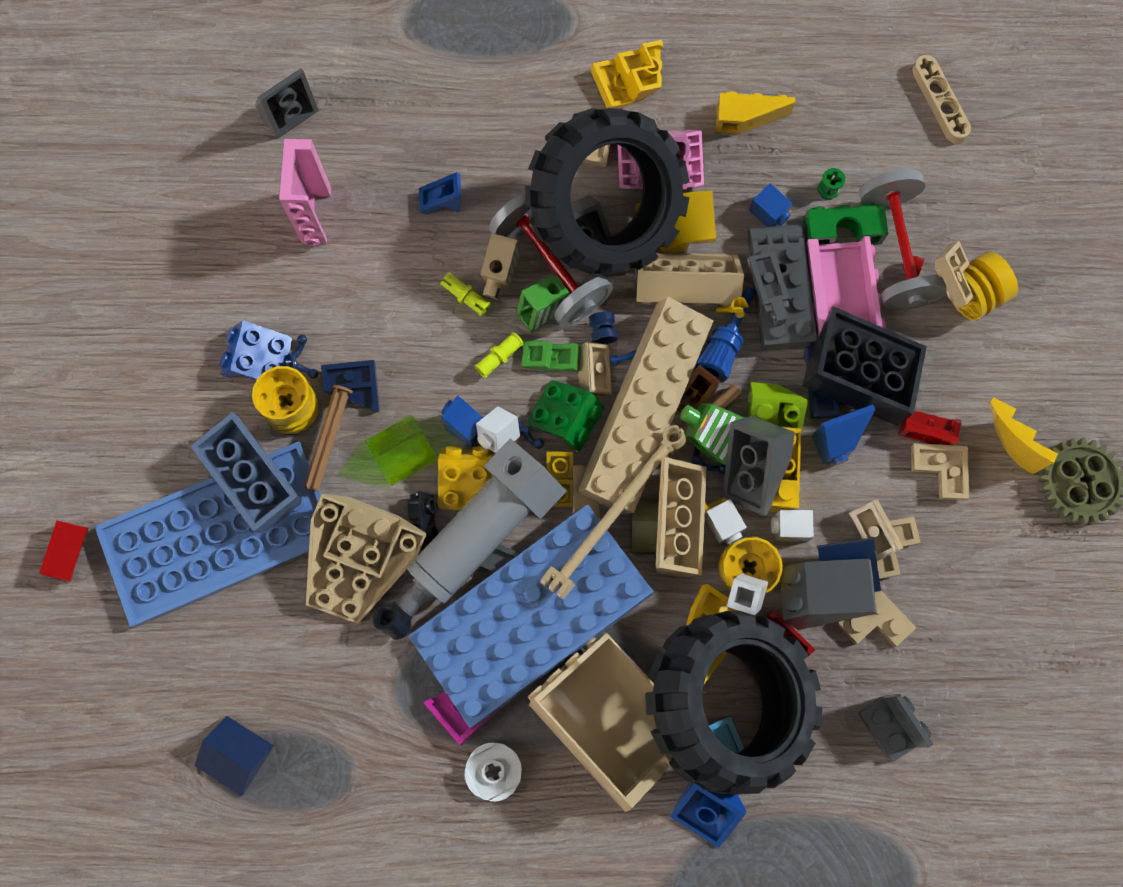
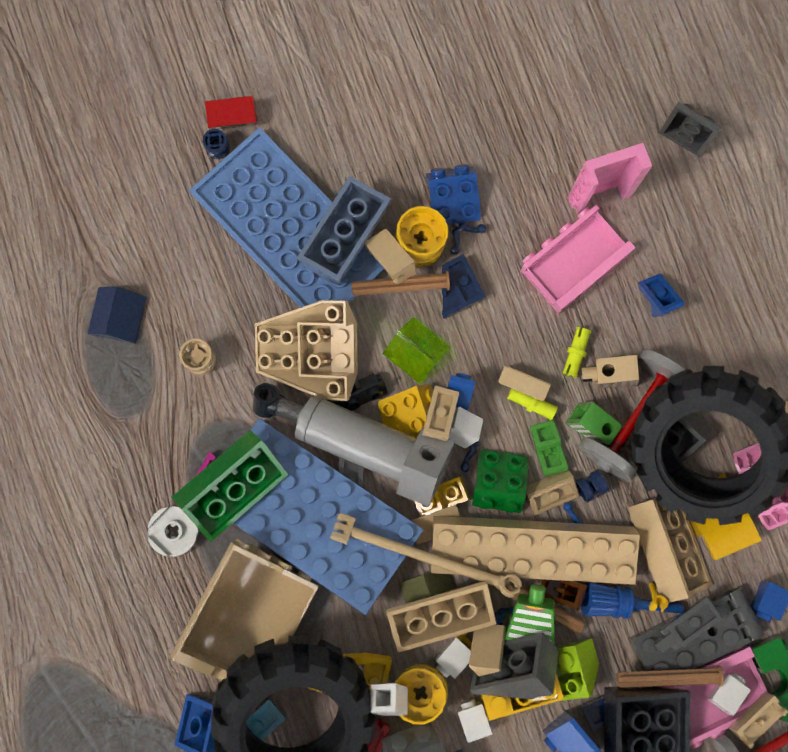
camera: 70 degrees right, 5 degrees up
none -> green slope [171,430,289,543]
none -> tan wheel [179,338,217,375]
none -> dark blue wheel [203,129,230,160]
none -> tan hinge [364,229,416,284]
none -> tan plate [422,386,459,441]
none -> tan slope [469,625,506,676]
none -> tan slope [498,366,551,401]
none -> bright pink panel [521,205,635,314]
none -> medium nougat axle [616,665,724,688]
none -> white brick [707,673,751,716]
none -> tan hinge [728,692,788,749]

